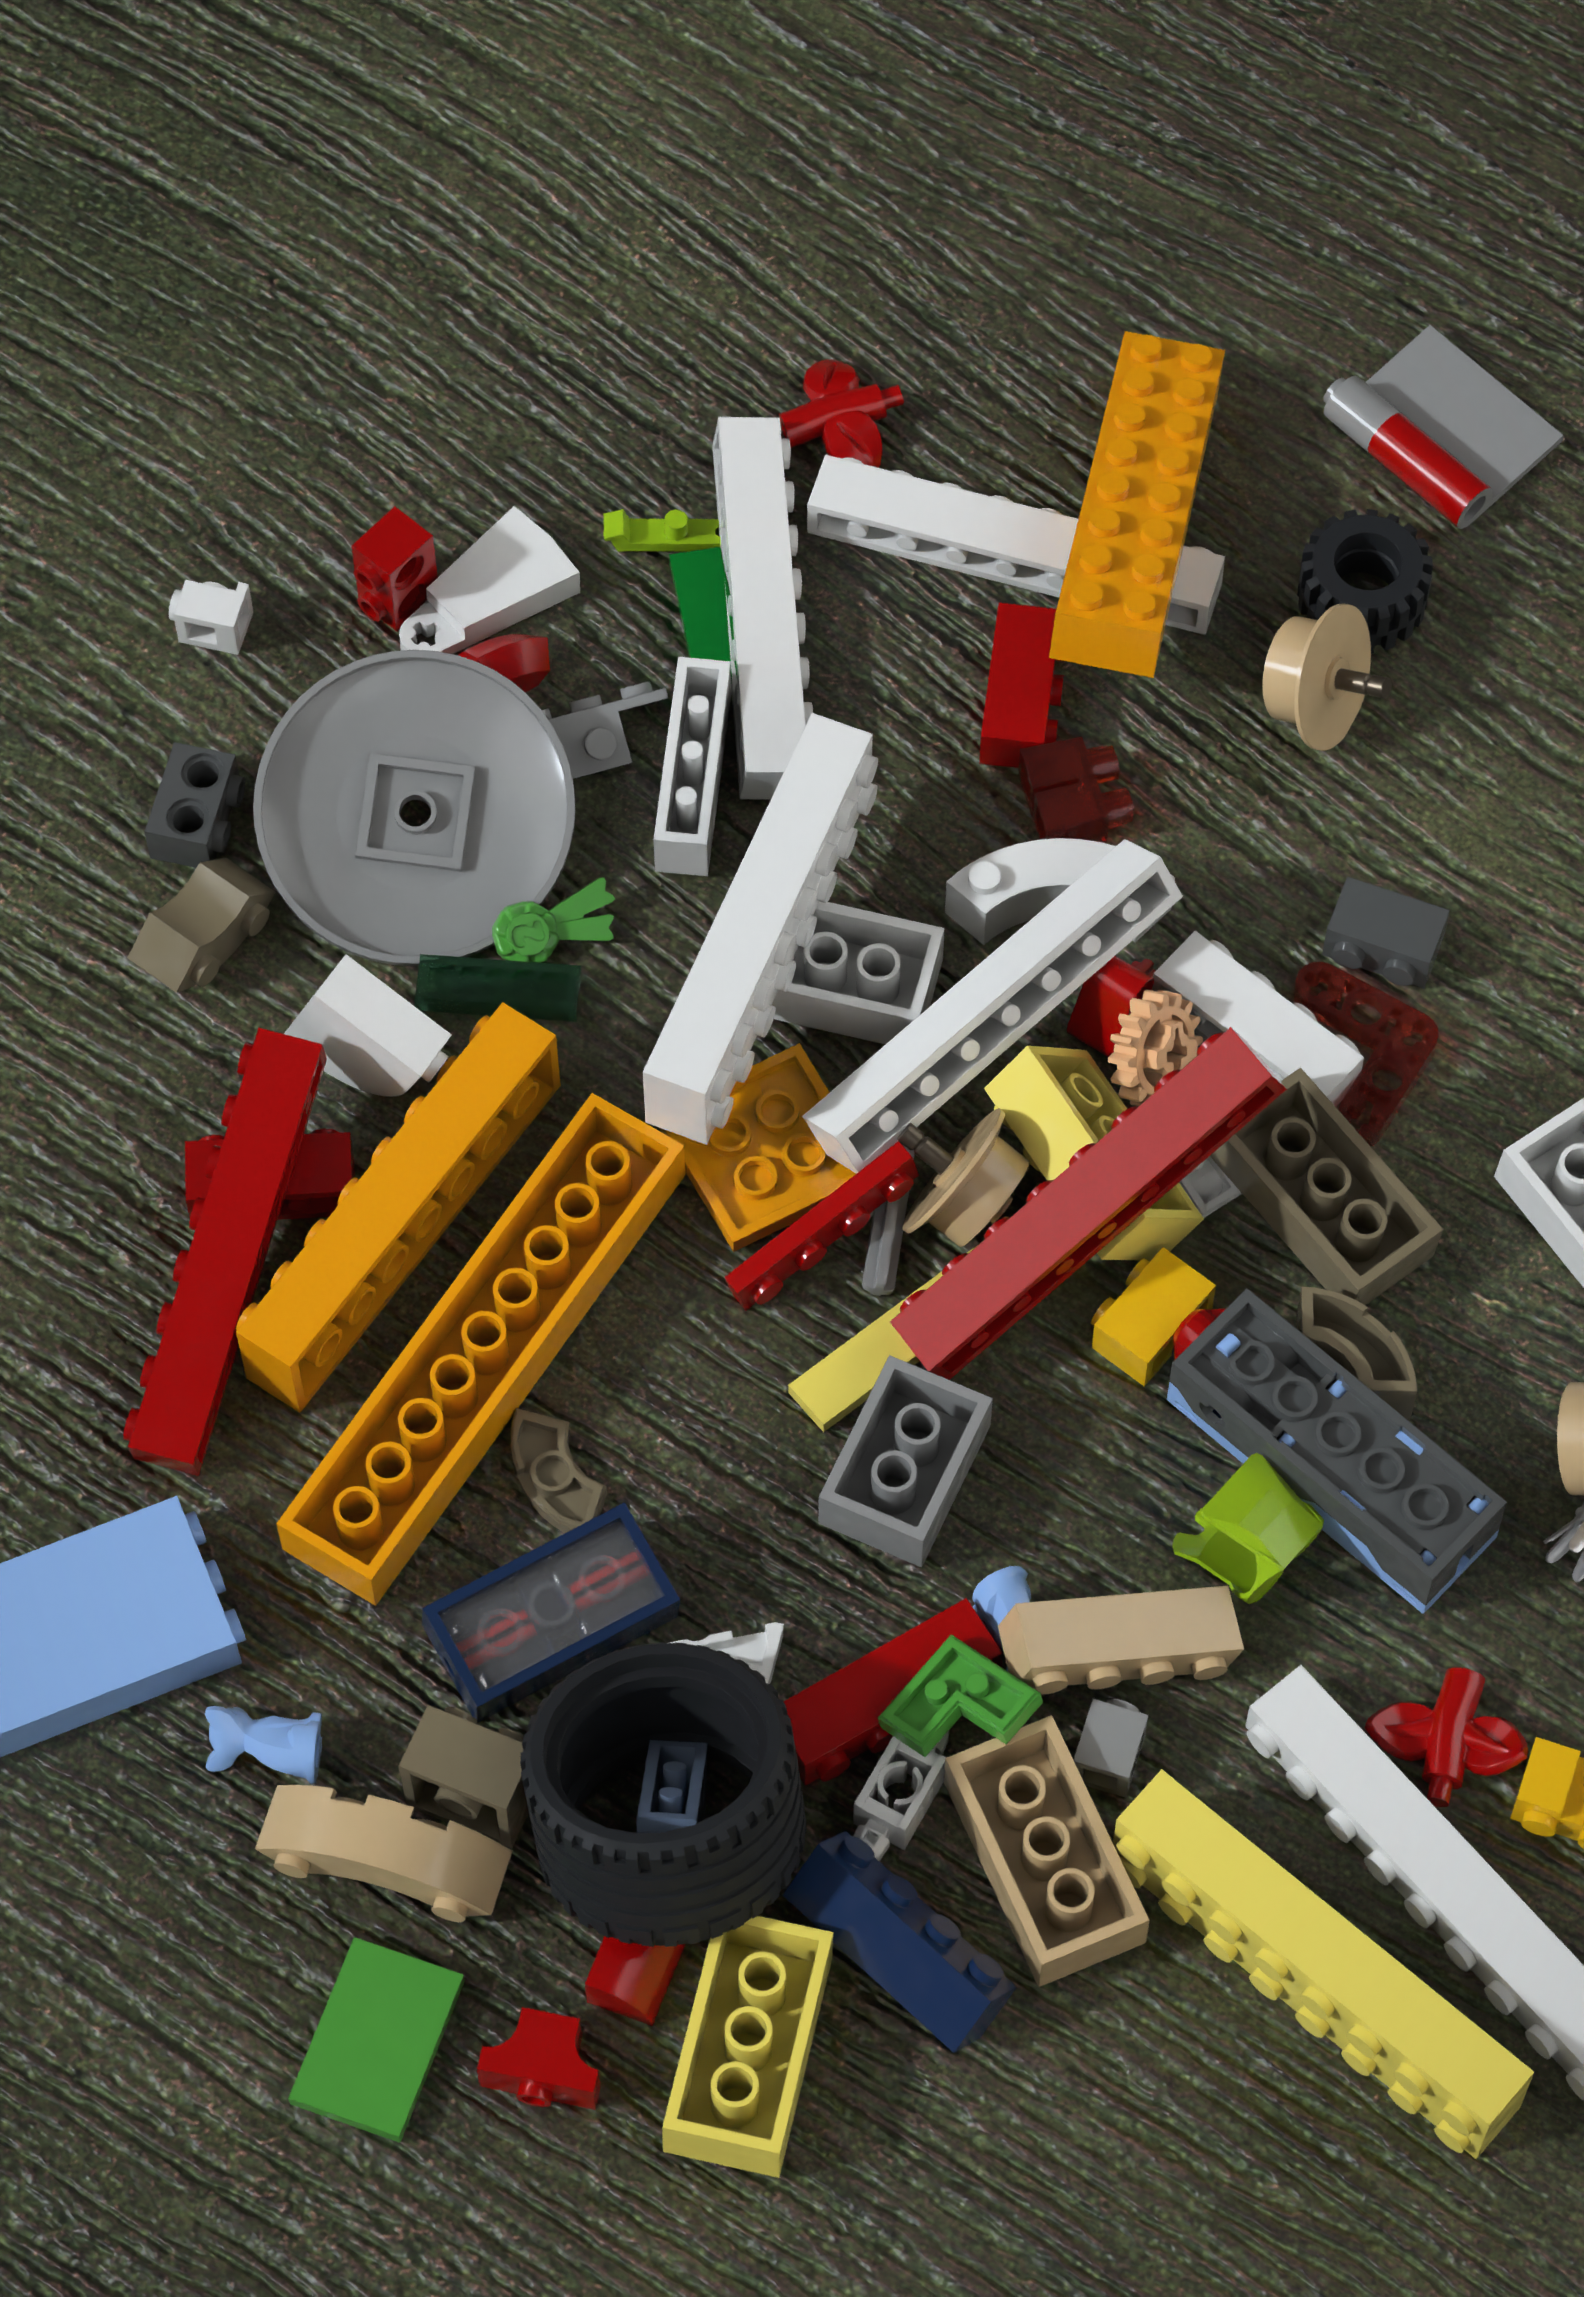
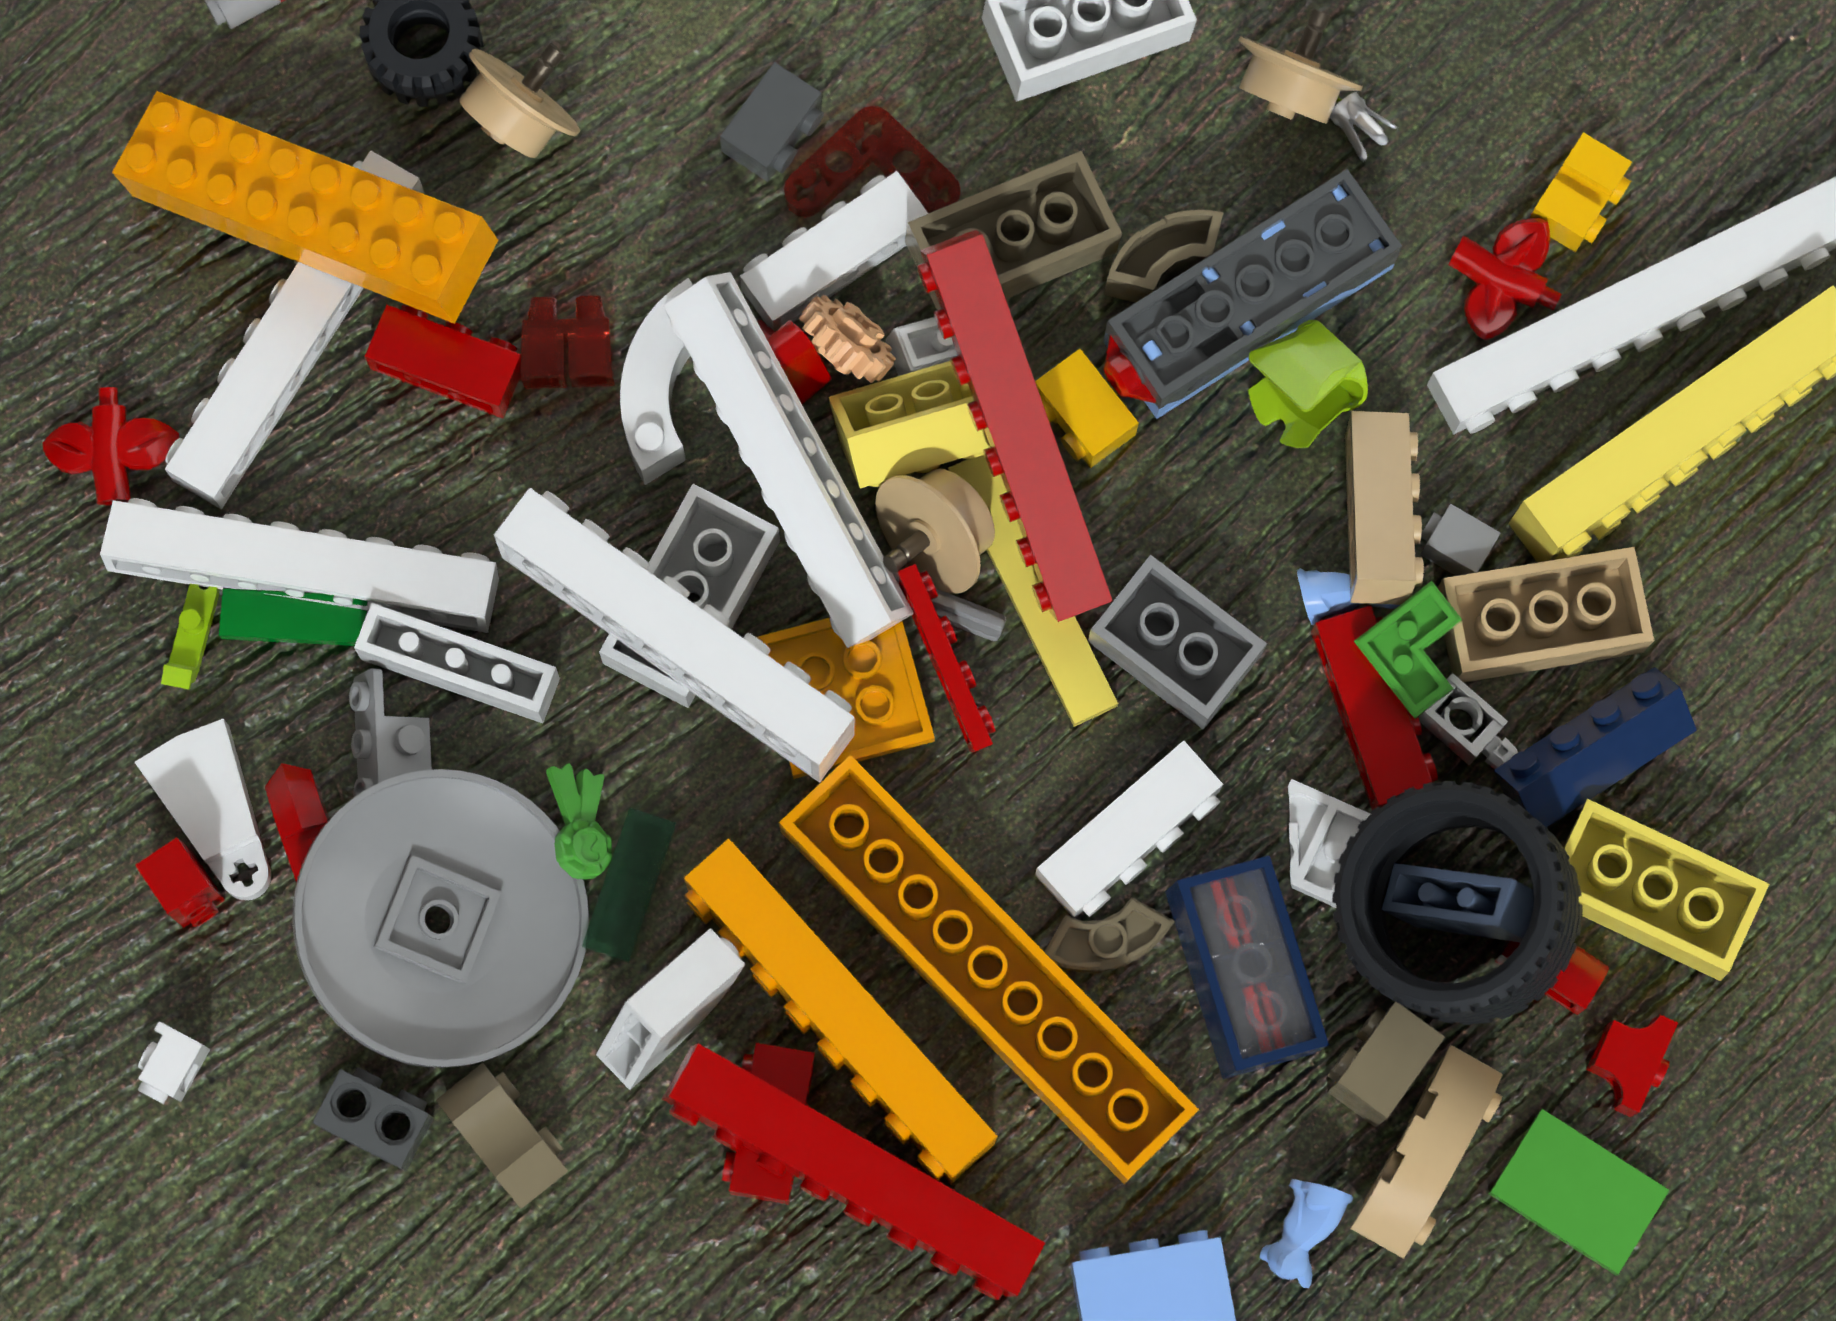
camera: 80 degrees left, 15 degrees up
none -> white brick [1035,741,1223,918]

